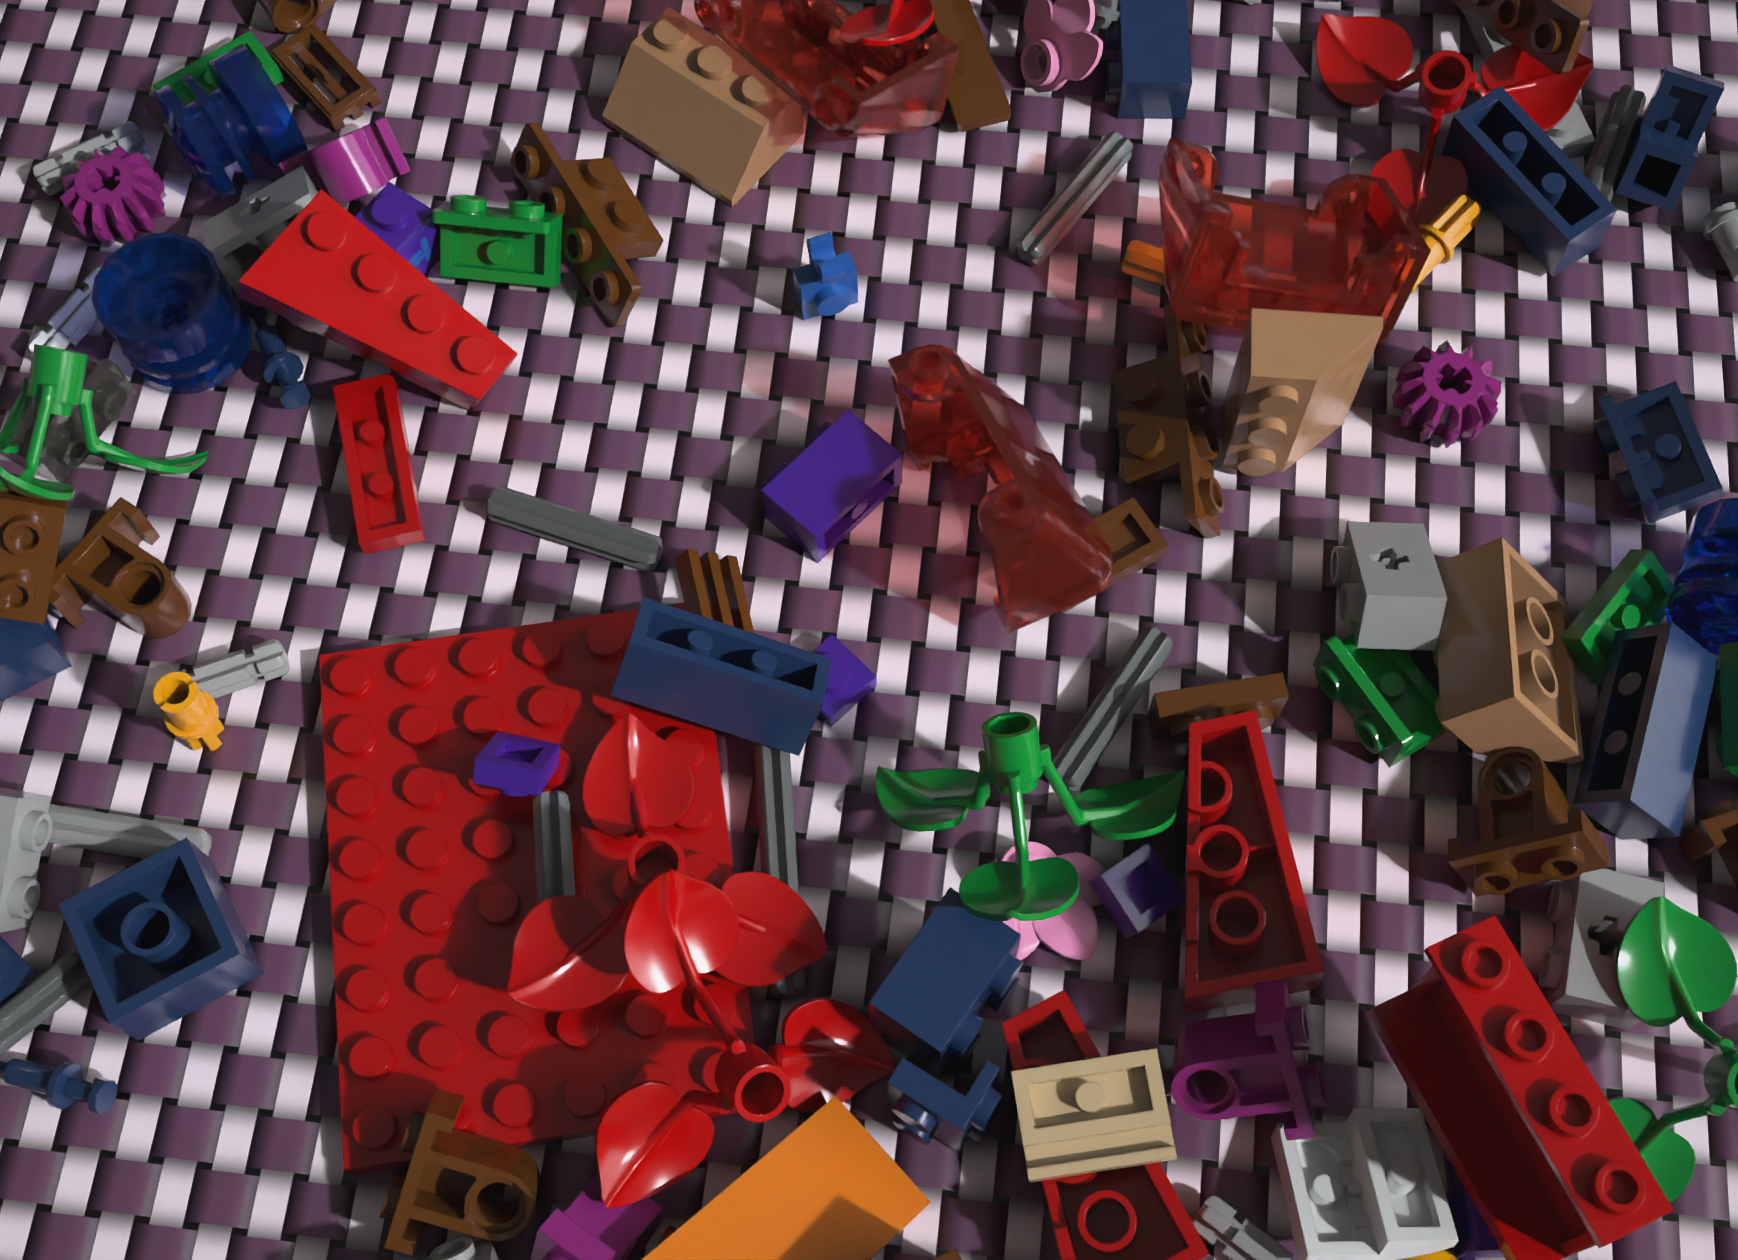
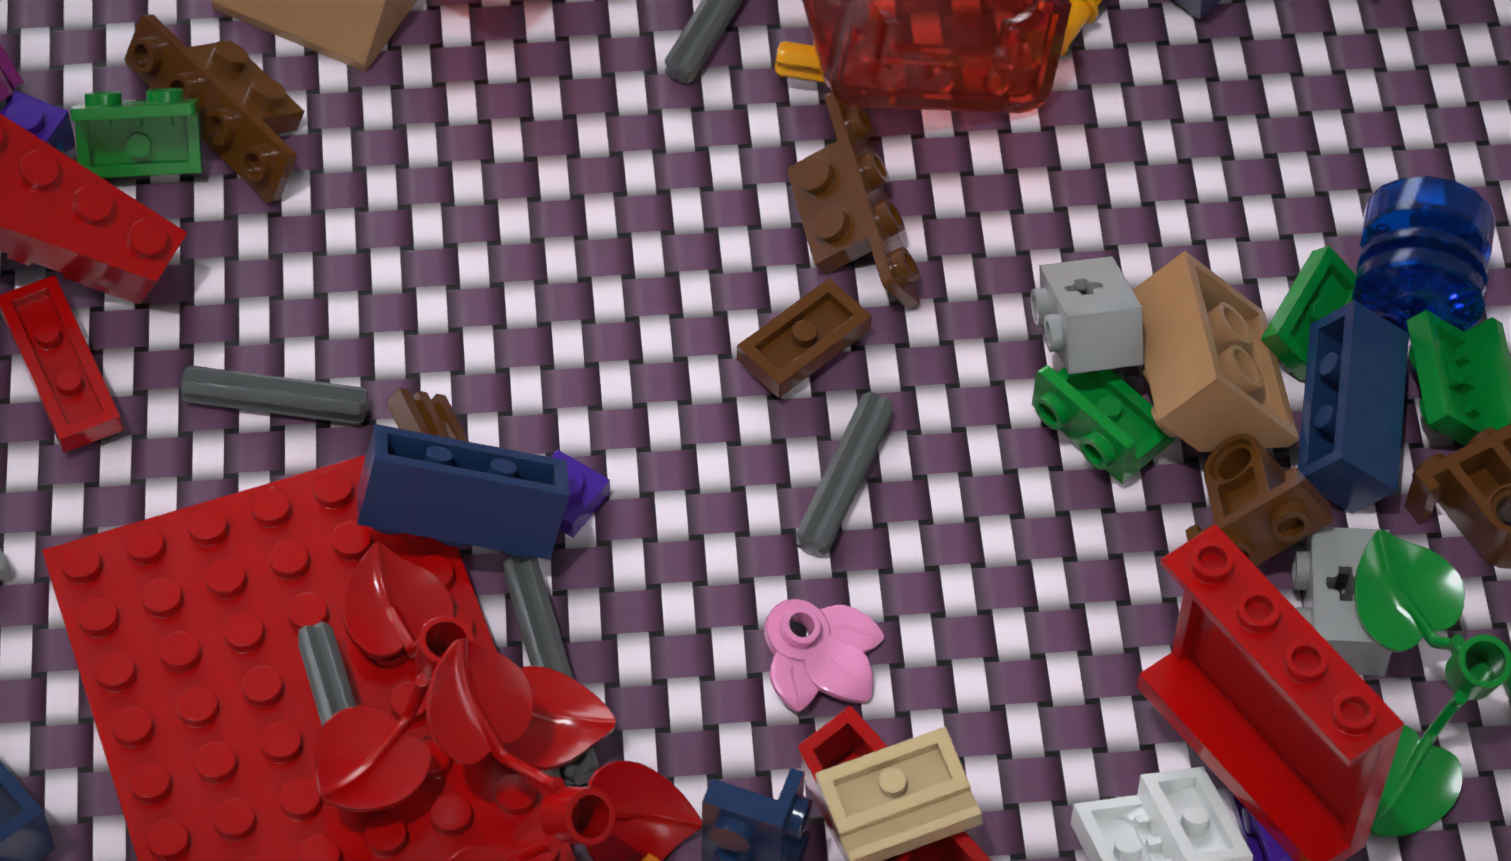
camera: 15 degrees left, 10 degrees down
dark purple plate [473,732,561,797] -> none
dark purple brick [761,410,902,563] -> none
blue plate [793,232,858,320] -> none
dark blue brick [869,887,1023,1080] -> none
green plant [876,712,1186,921] -> none
clear red windscreen [888,344,1113,634] -> none
dark purple plate [1089,843,1186,939] -> none
reddish brown plate [1147,672,1289,743] -> none
magenta pin [1171,979,1326,1141] -> none
red wedge [1184,710,1324,1015] -> none
medium nougat slope [1222,308,1383,476] -> none
magenta gear [1392,340,1502,448] -> none
dark blue bracket [1593,381,1724,524] -> none

